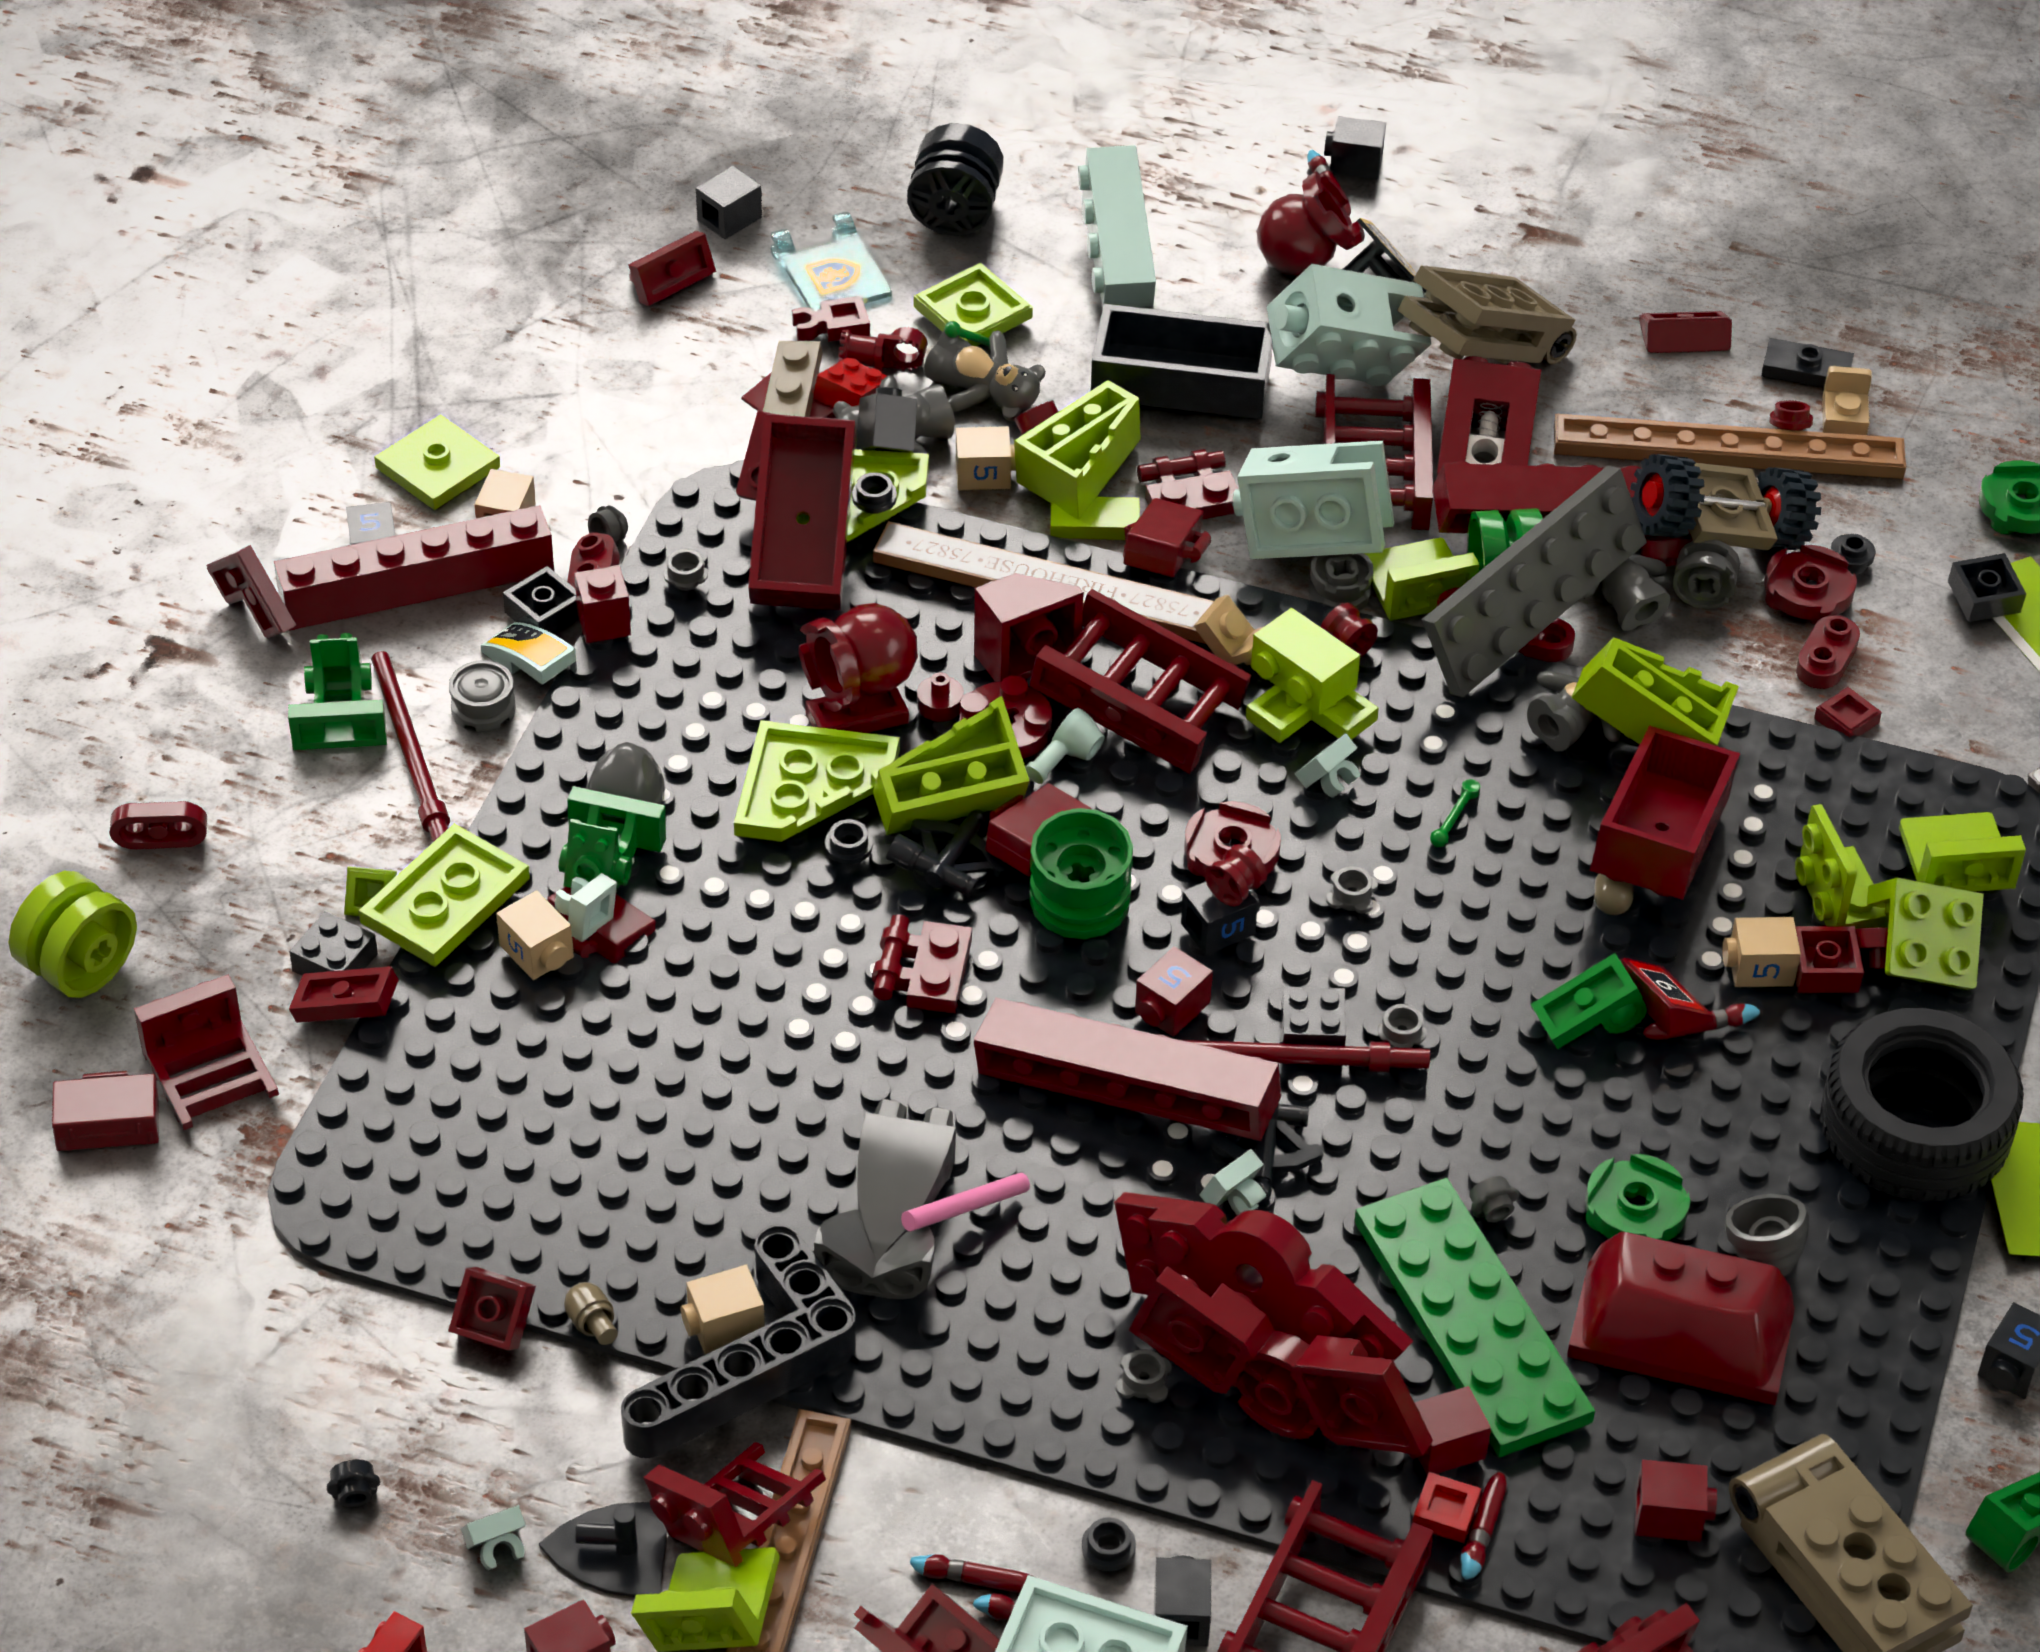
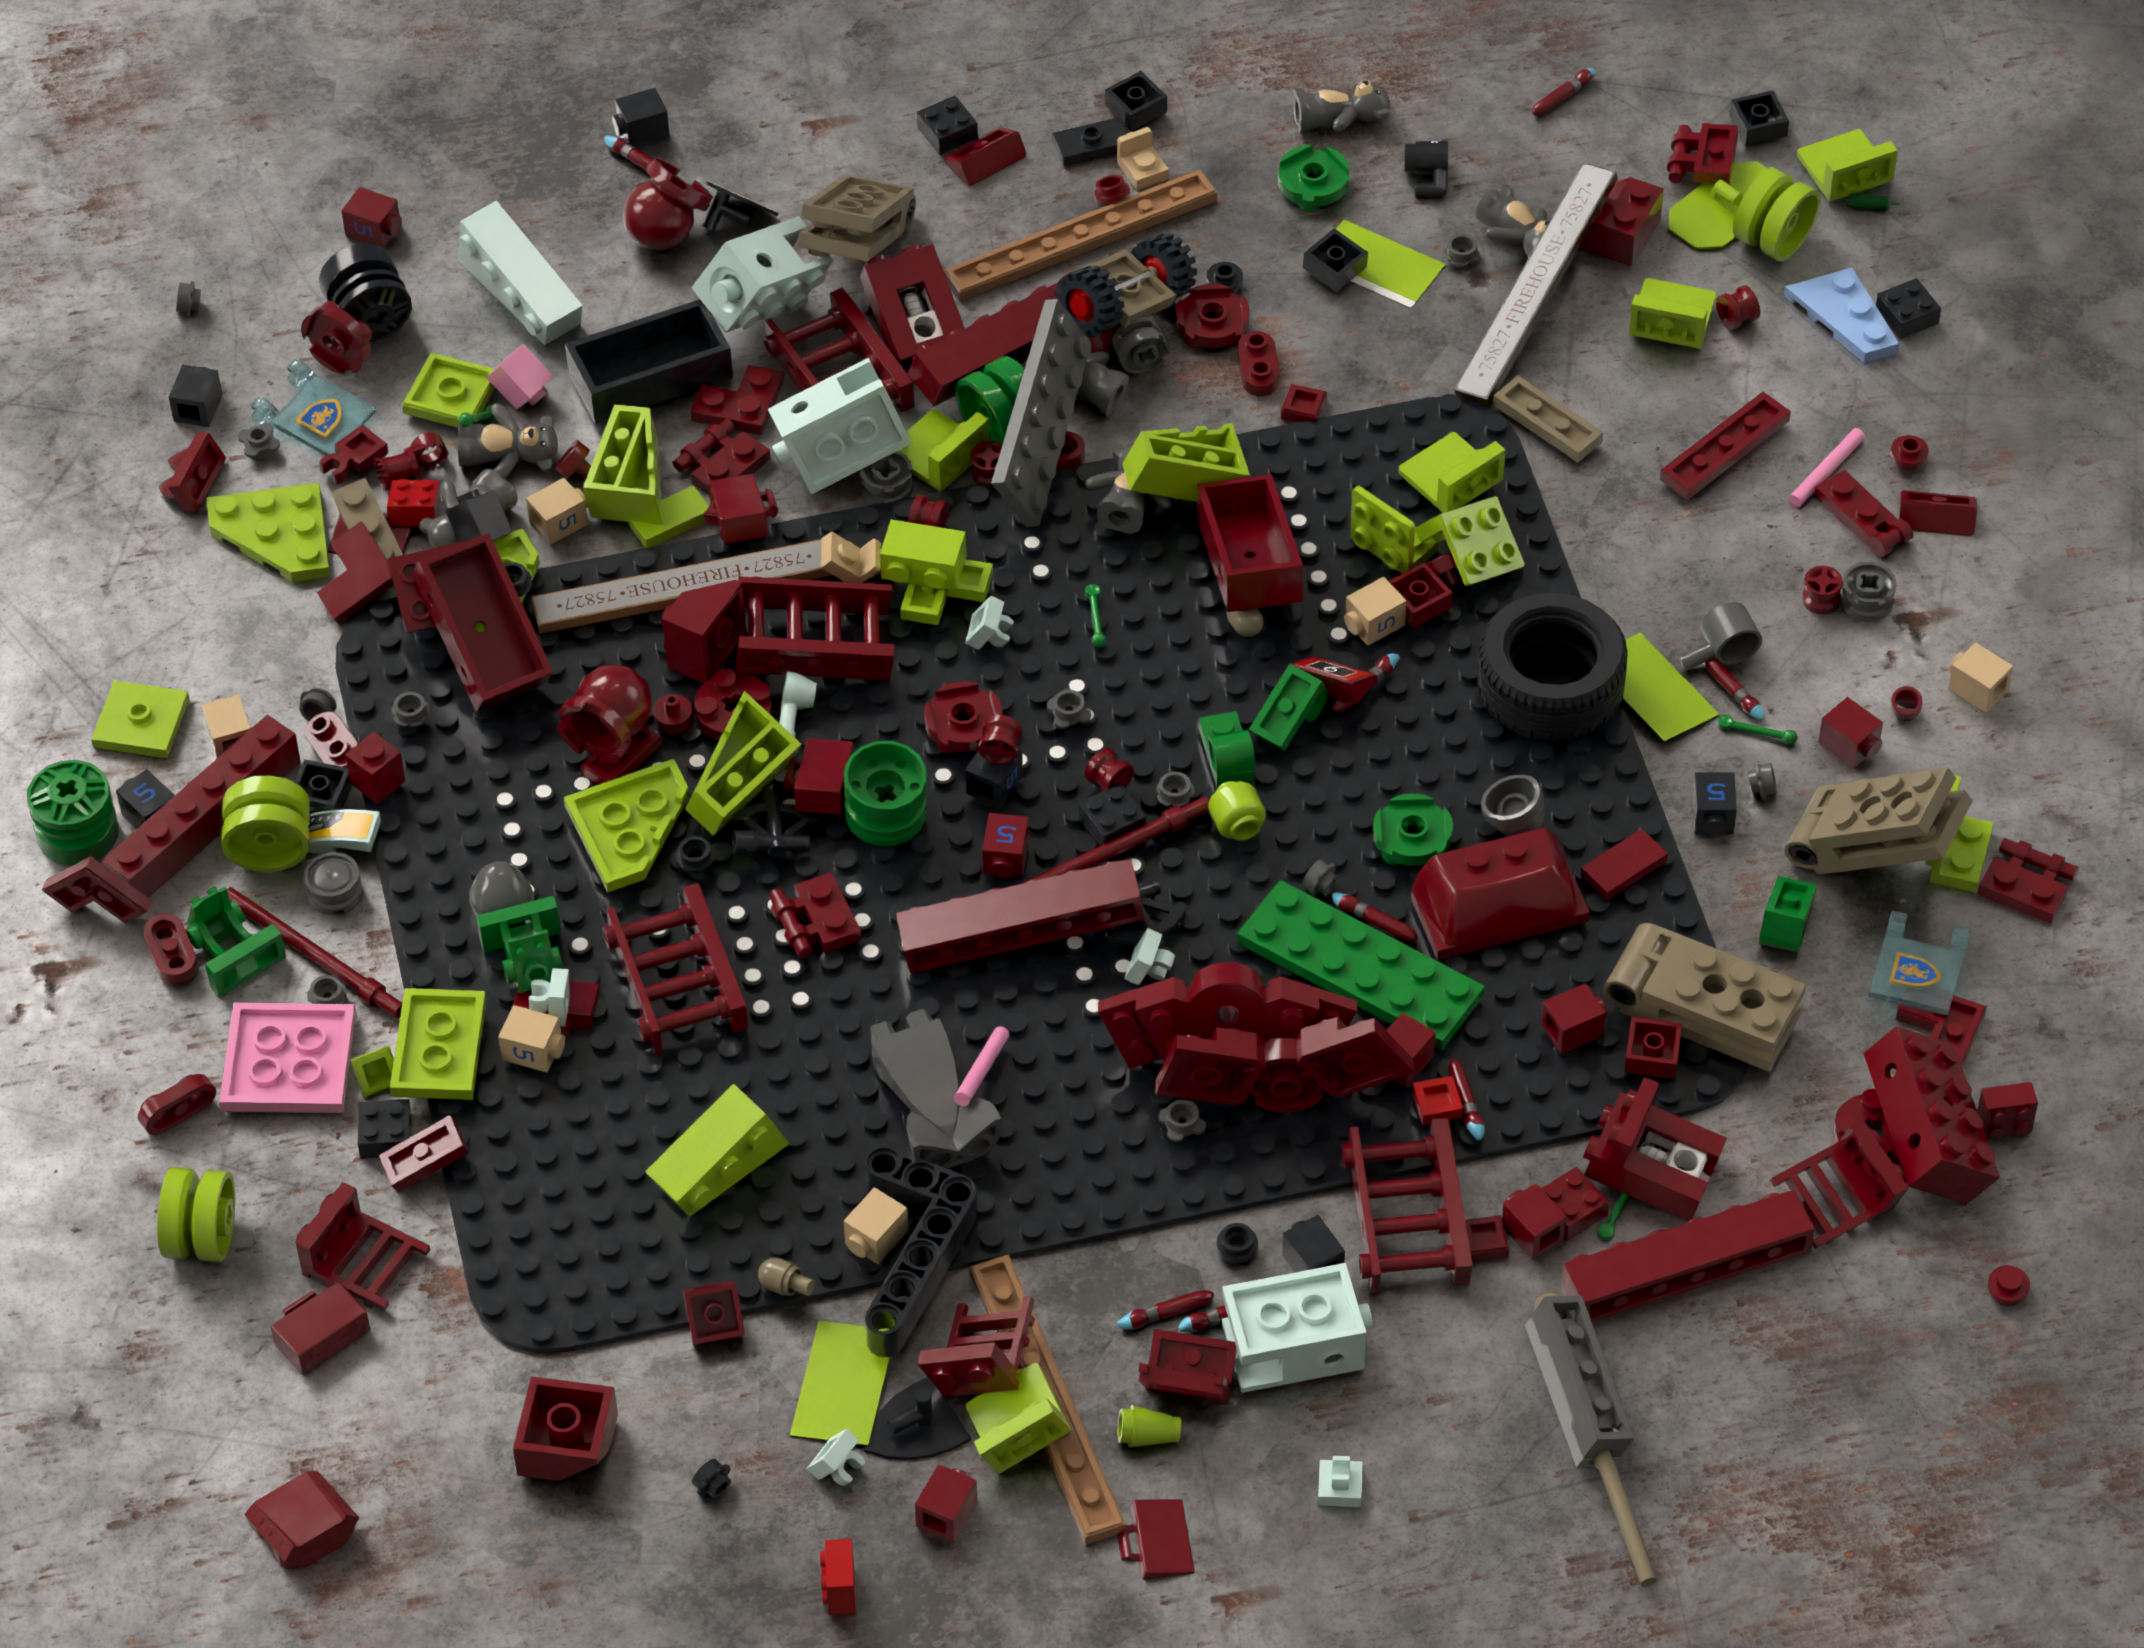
camera: 30 degrees left, 5 degrees up
none -> green wheel [27,760,119,866]
none -> dark red plate [143,913,198,984]
none -> dark grey plate [175,281,201,317]
none -> lime plate [206,482,330,582]
none -> bright pink plate [219,1003,356,1113]
none -> lime wheel [221,775,310,872]
none -> dark grey plate [238,423,280,460]
none -> dark red plate [301,301,372,374]
none -> dark grey plate [307,975,347,1004]
none -> dark red tile [317,521,394,624]
none -> dark red brick [341,187,402,248]
none -> bright pink brick [486,344,554,410]
none -> dark red slope [513,1376,618,1481]
none -> dark red fence [602,883,748,1056]
none -> lime wedge [645,1084,790,1217]
none -> dark red plate [690,365,784,435]
none -> lime sticker [790,1321,890,1445]
none -> black piece [916,96,978,155]
none -> dark red wheel [1084,748,1134,791]
none -> black piece [1105,71,1167,131]
none -> green plate [1198,711,1255,787]
none -> lime head [1208,781,1266,841]
none -> dark red piece [1332,892,1418,942]
none -> dark red tile [1580,829,1668,901]
none -> dark red piece [1624,1017,1682,1079]

